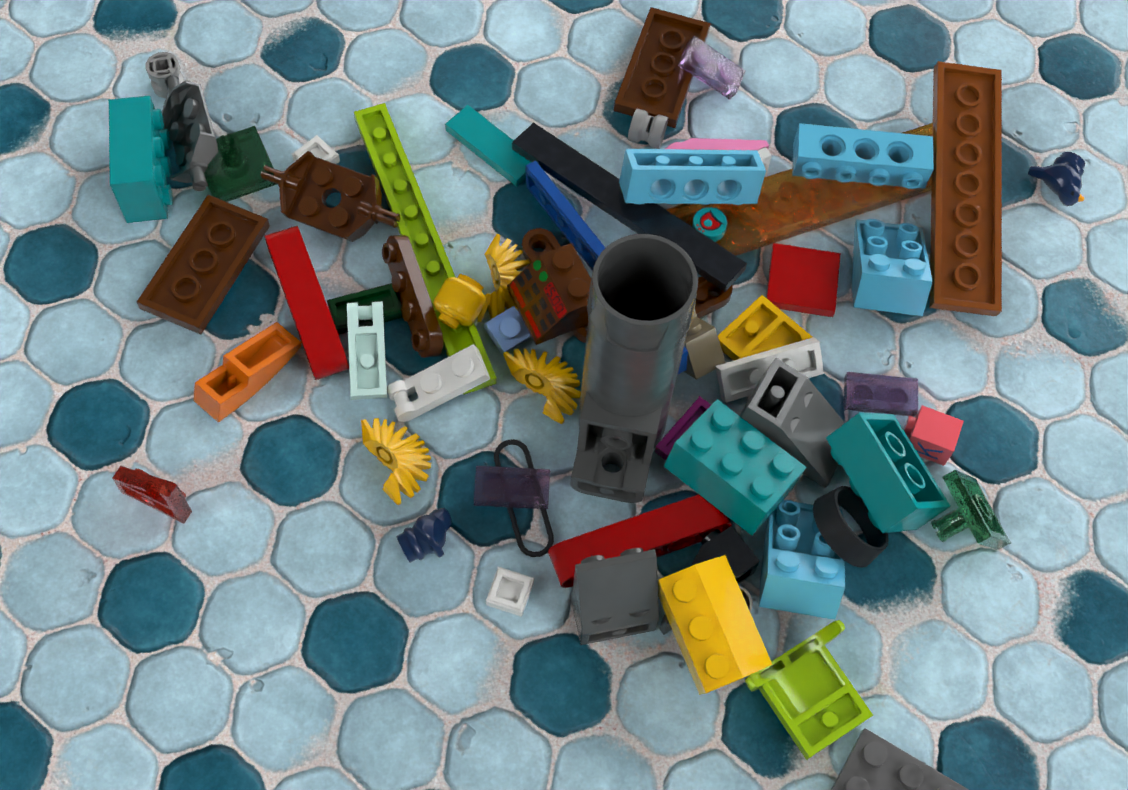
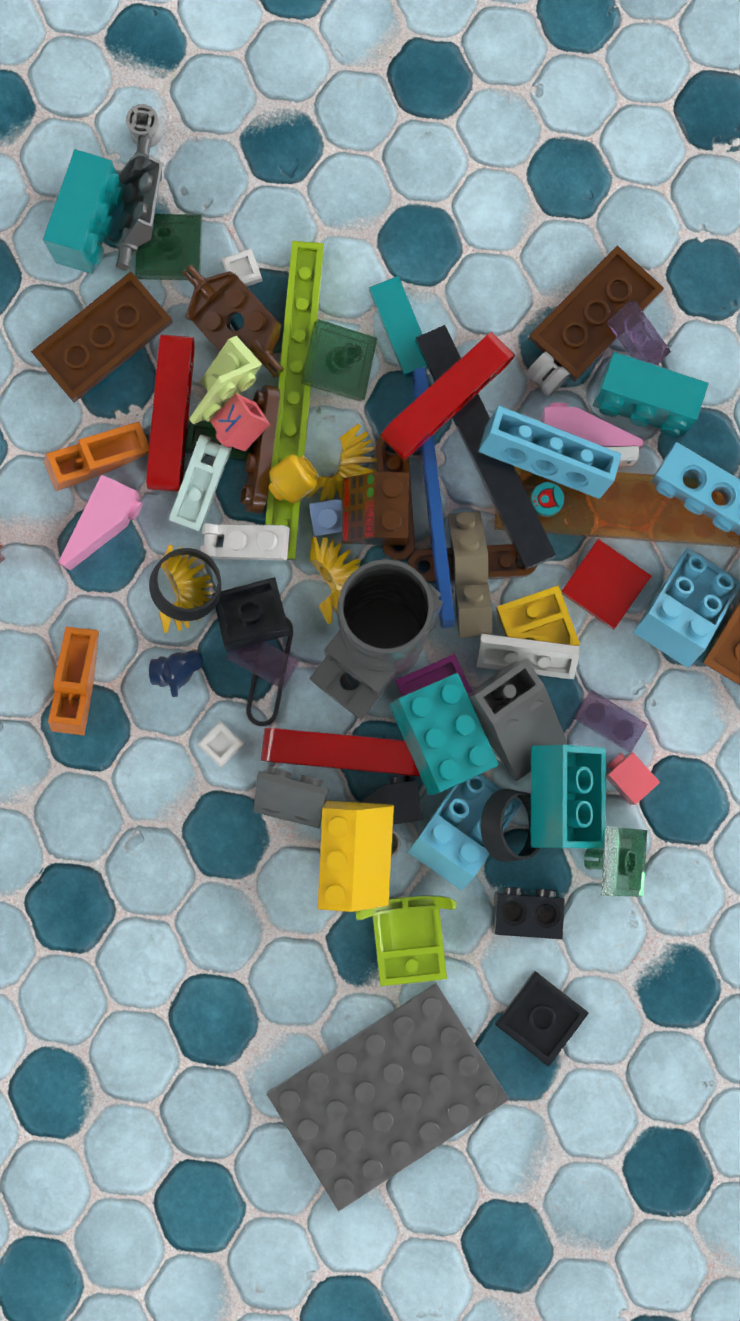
camera: 30 degrees right, 20 degrees up
none -> orange slope [48,626,99,735]
none -> bright pink slope [58,475,142,571]
none -> black tyre [149,548,221,621]
none -> yellowish green bracket [189,336,262,424]
none -> coral brick [210,393,270,452]
none -> black tile [212,577,290,652]
none -> clear green tile [301,319,378,402]
none -> red beam [380,332,515,460]
none -> black brick [492,887,565,939]
none -> black tile [495,970,589,1067]
none -> teal brick [592,352,709,437]

